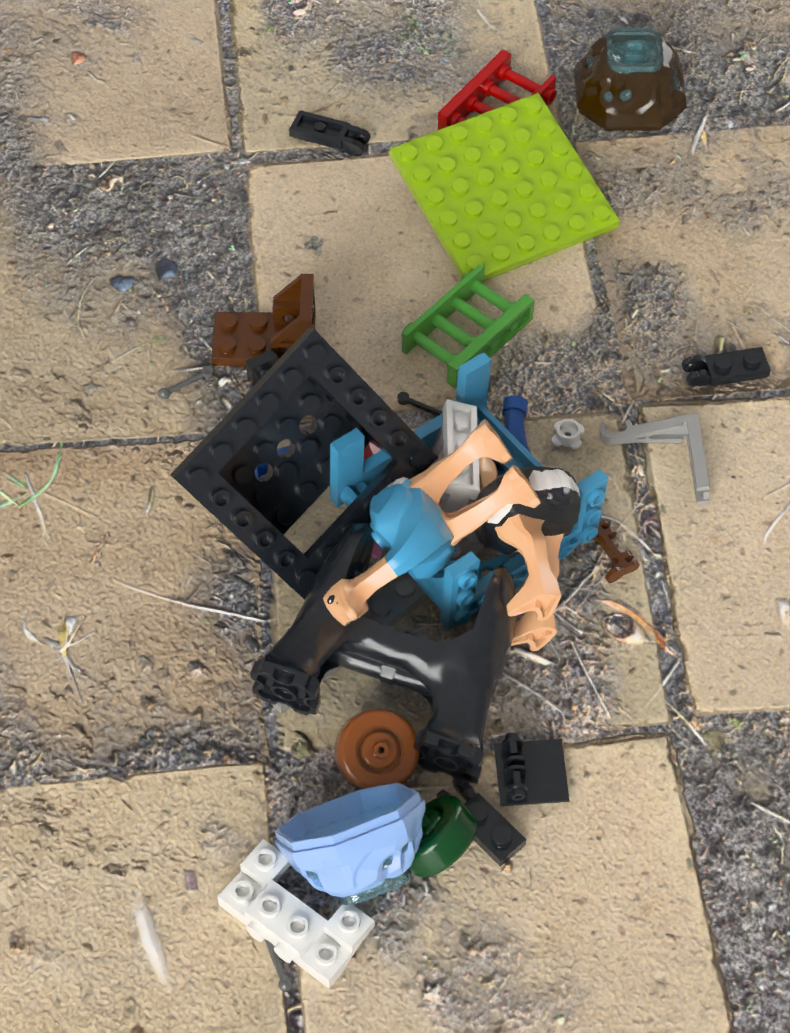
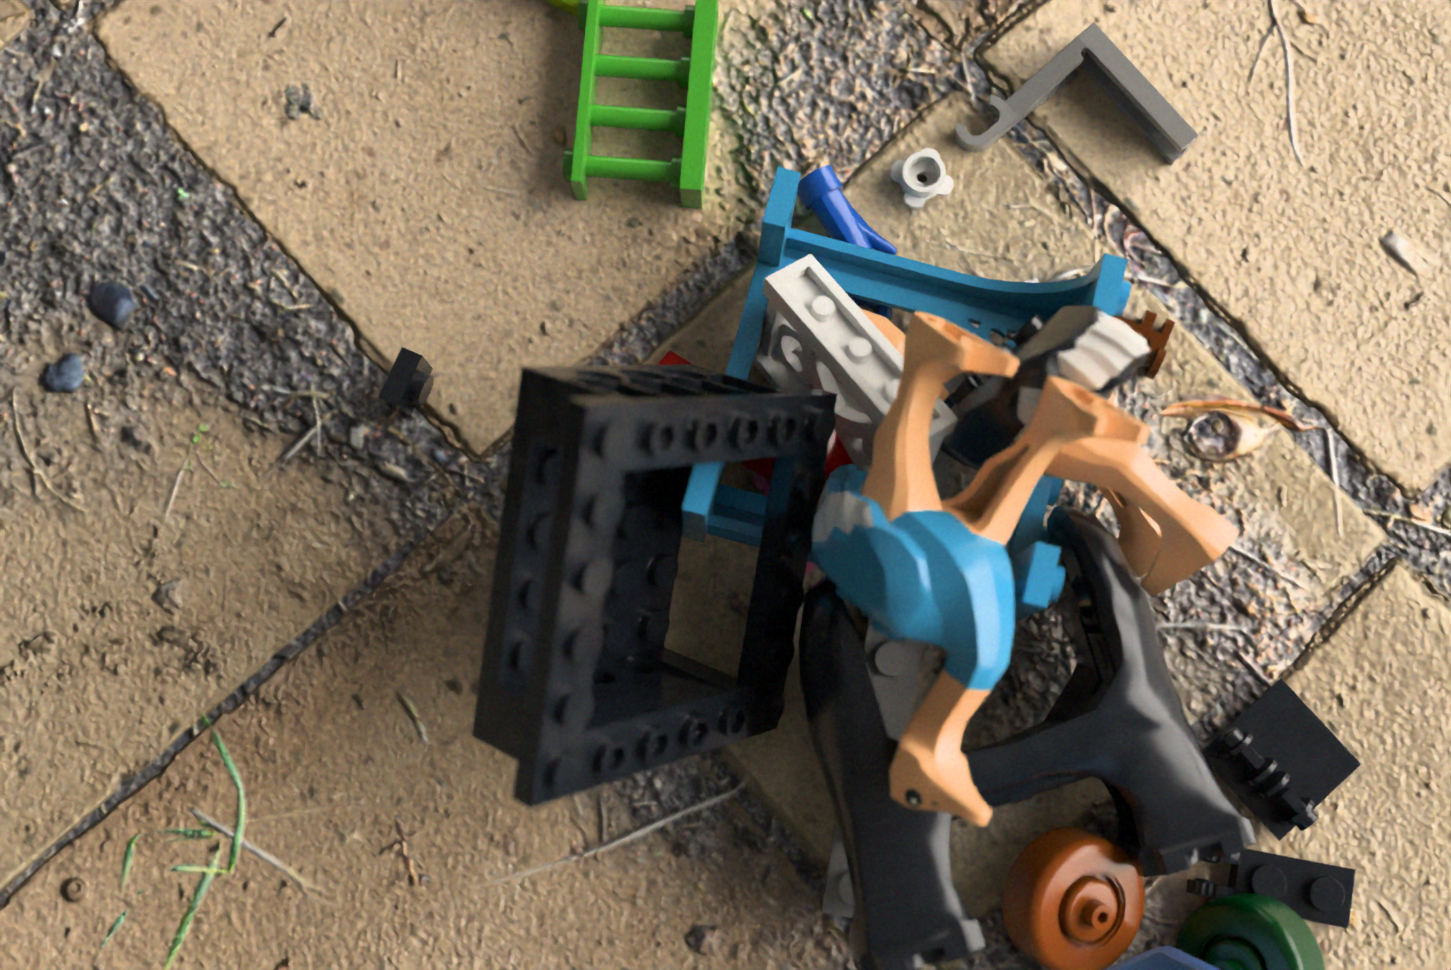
camera: 35 degrees left, 25 degrees up
dark grey hinge [158,366,214,399] -> none
reddish brown bracket [211,274,316,366] -> none
black hinge [397,392,443,416] -> none

